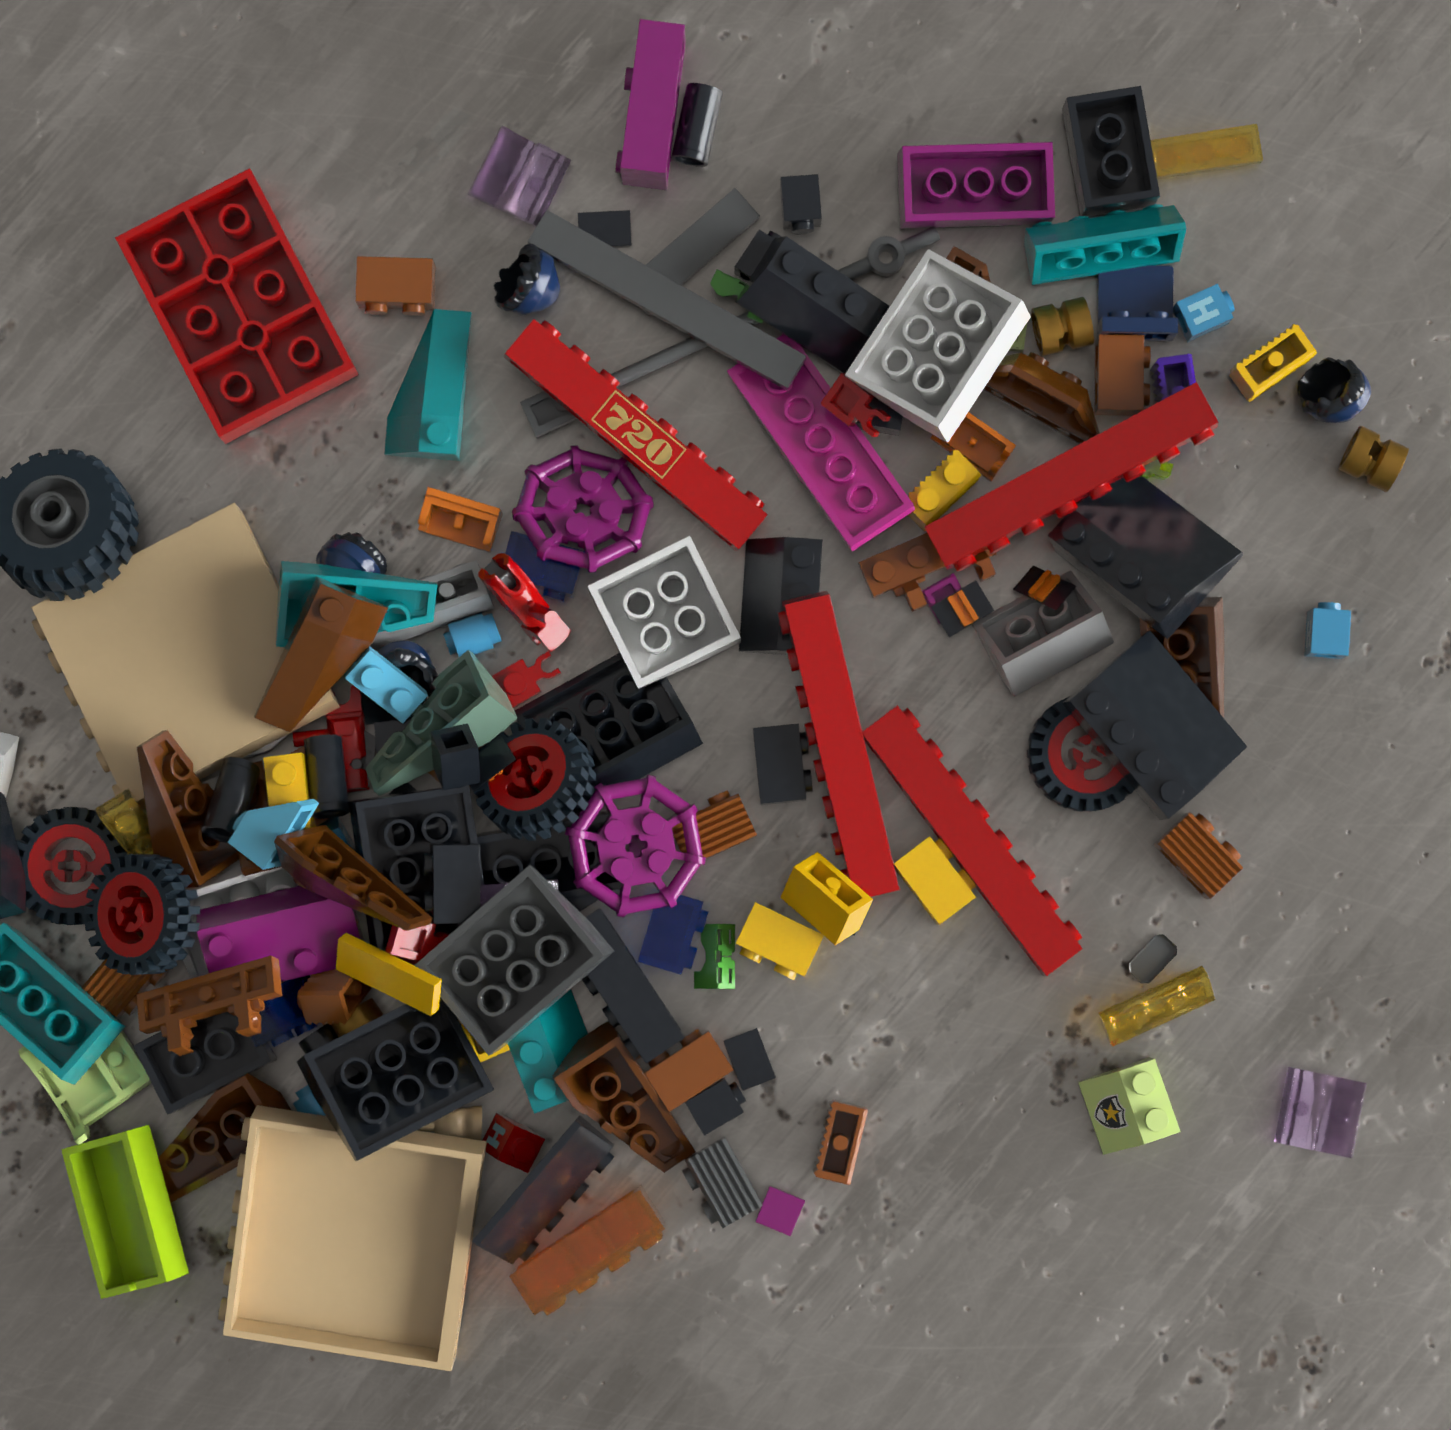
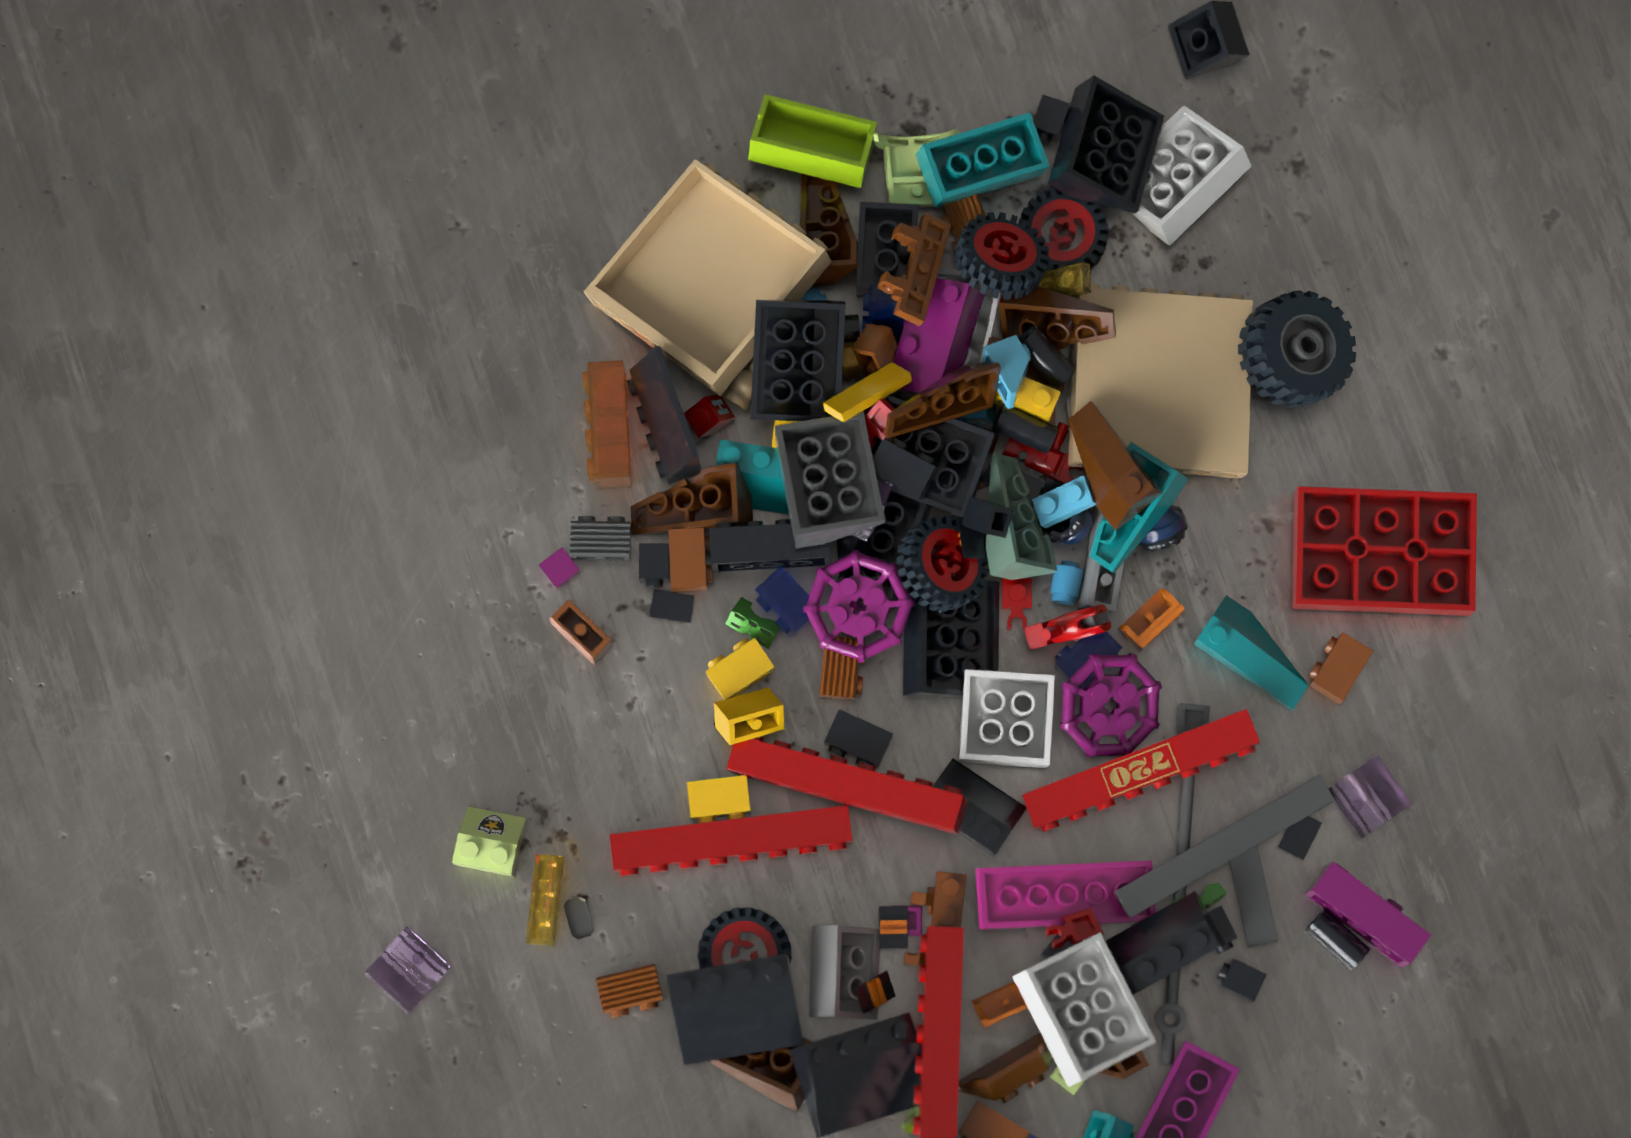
camera: 125 degrees right, 5 degrees down
hair [494,244,560,316] -> none
yellow brick [908,450,981,532] -> none
pearl gold wheel [1031,297,1094,356] -> none

